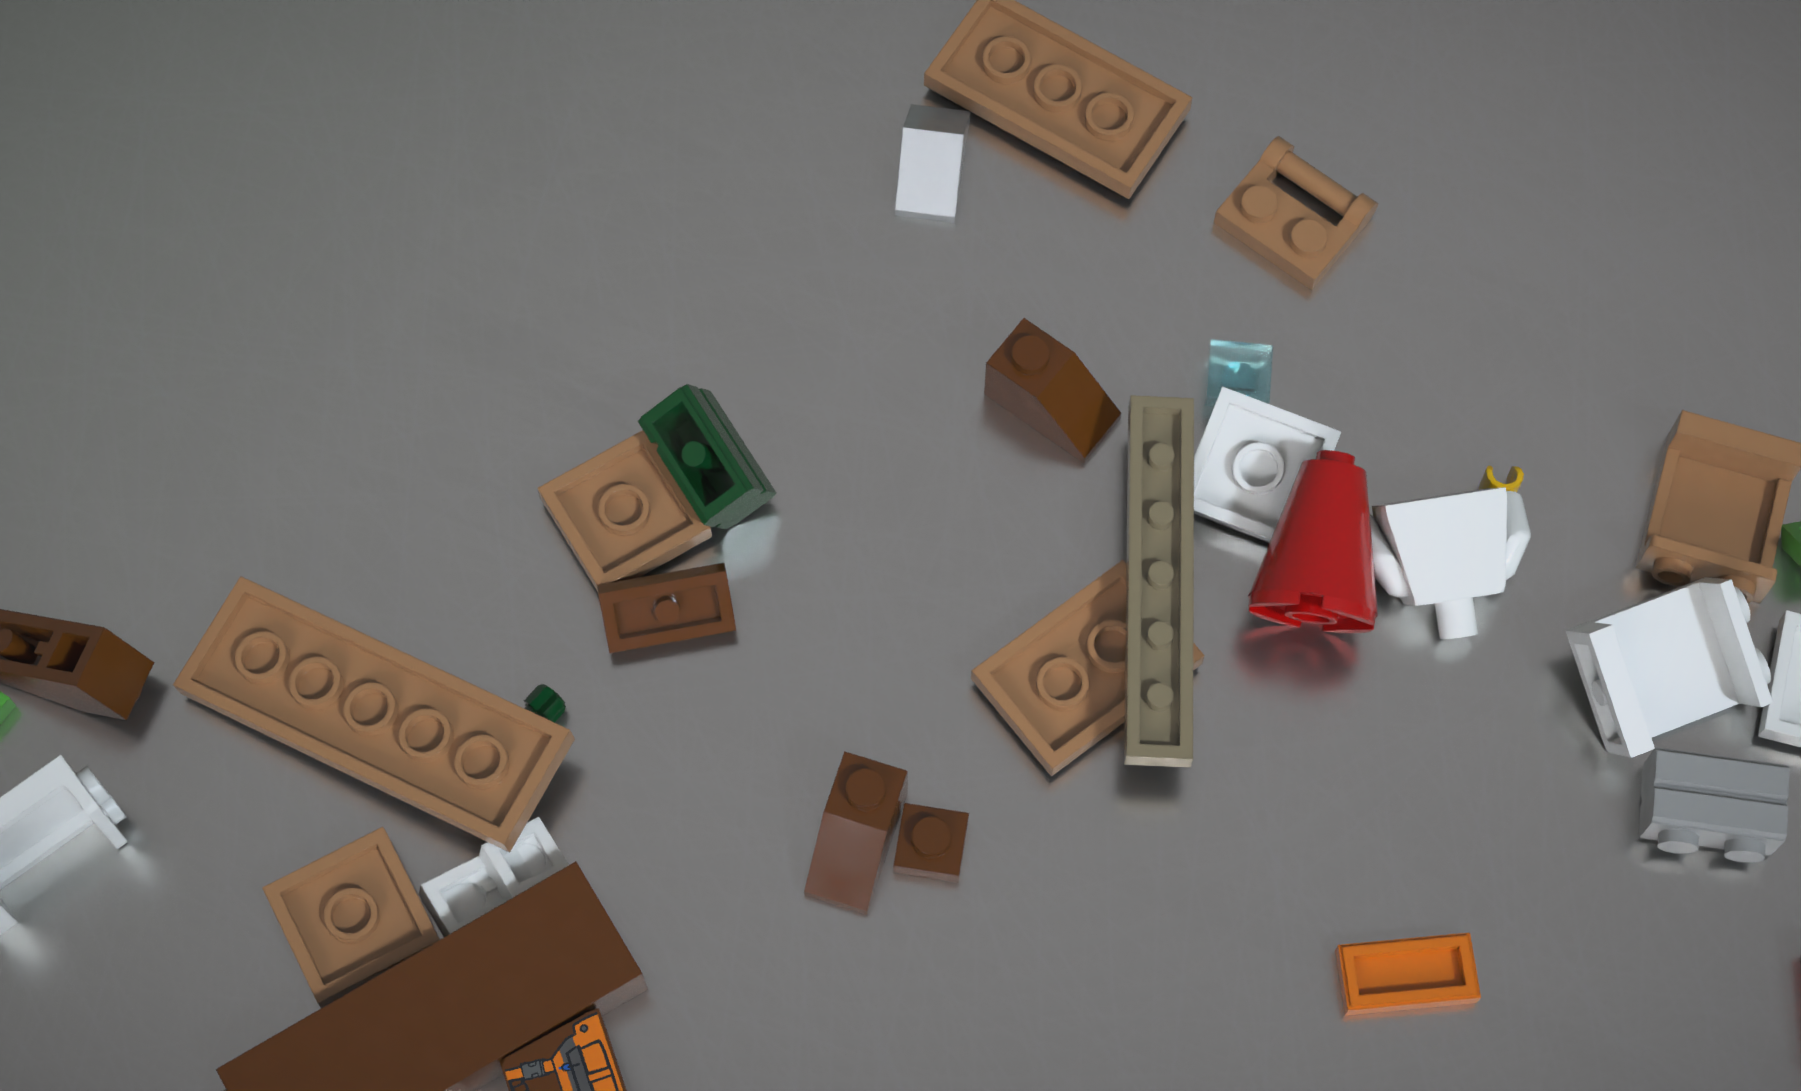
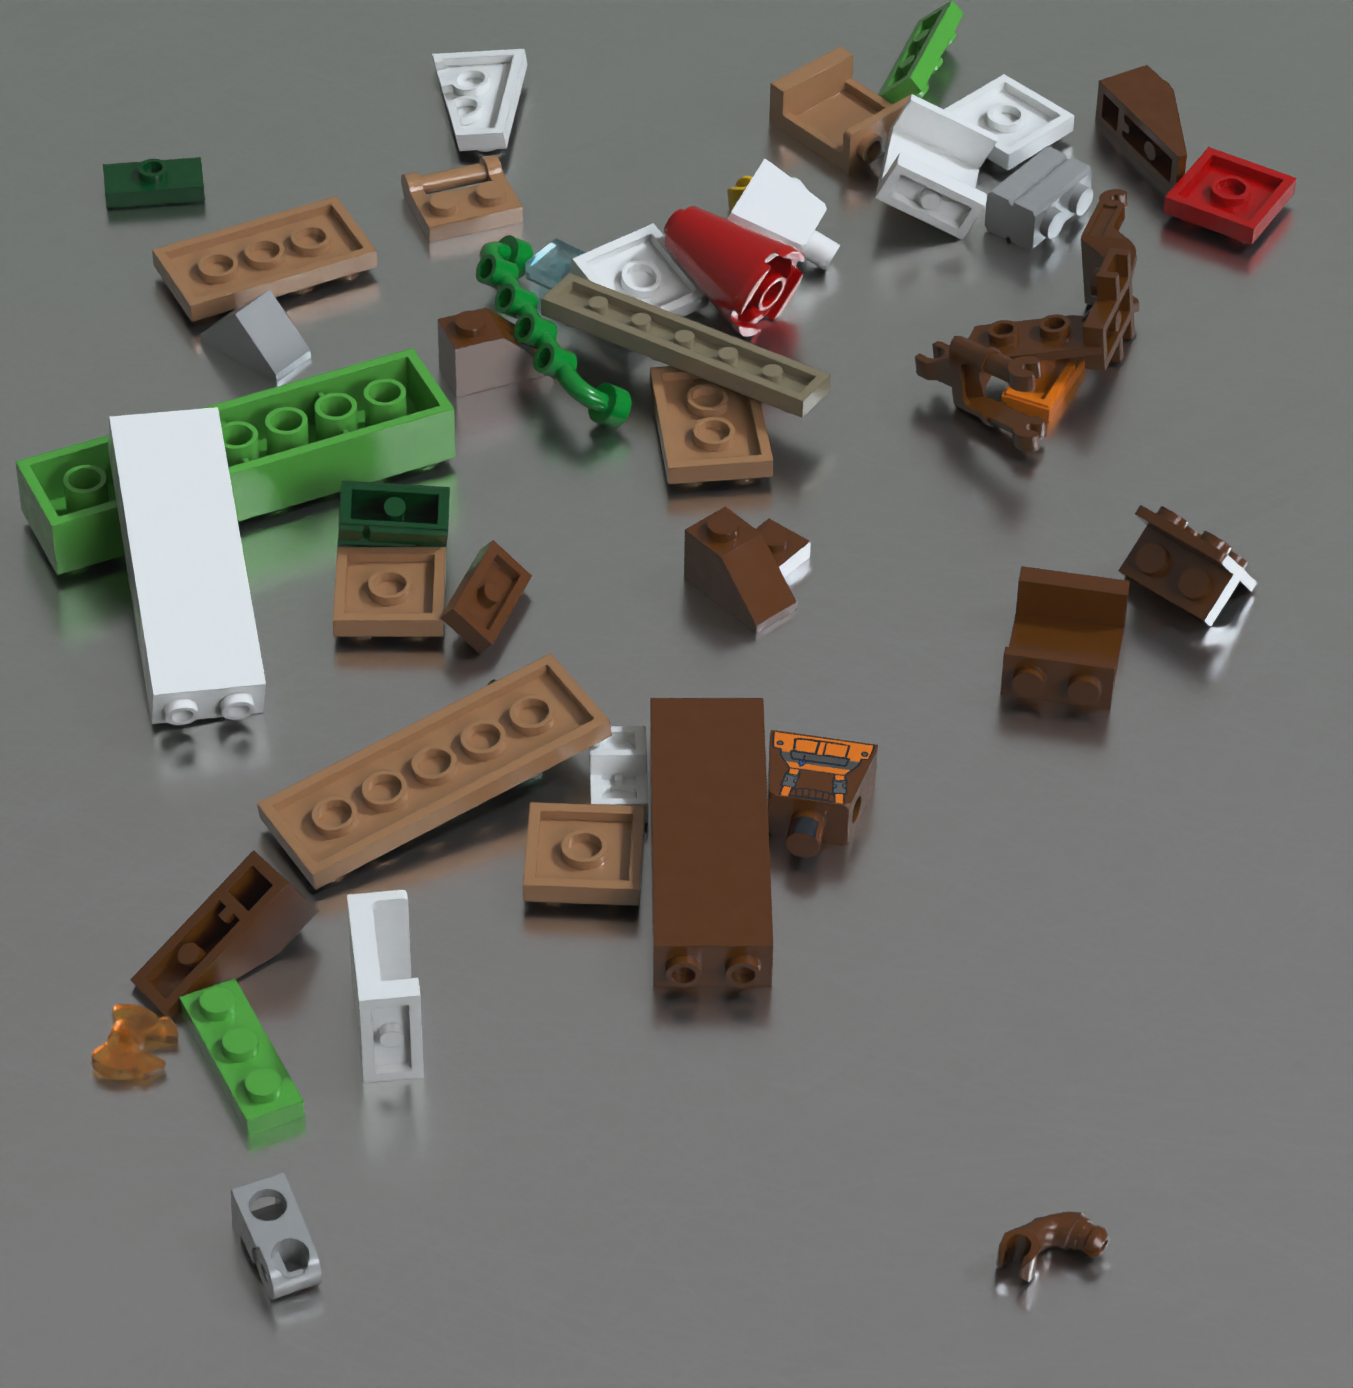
camera: 60 degrees left, 25 degrees down
none -> bright green brick [15,348,456,575]
none -> white brick [108,407,266,725]
none -> white wing [432,49,528,152]
none -> green bar [476,235,632,429]
none -> reddish brown piece [915,189,1139,452]

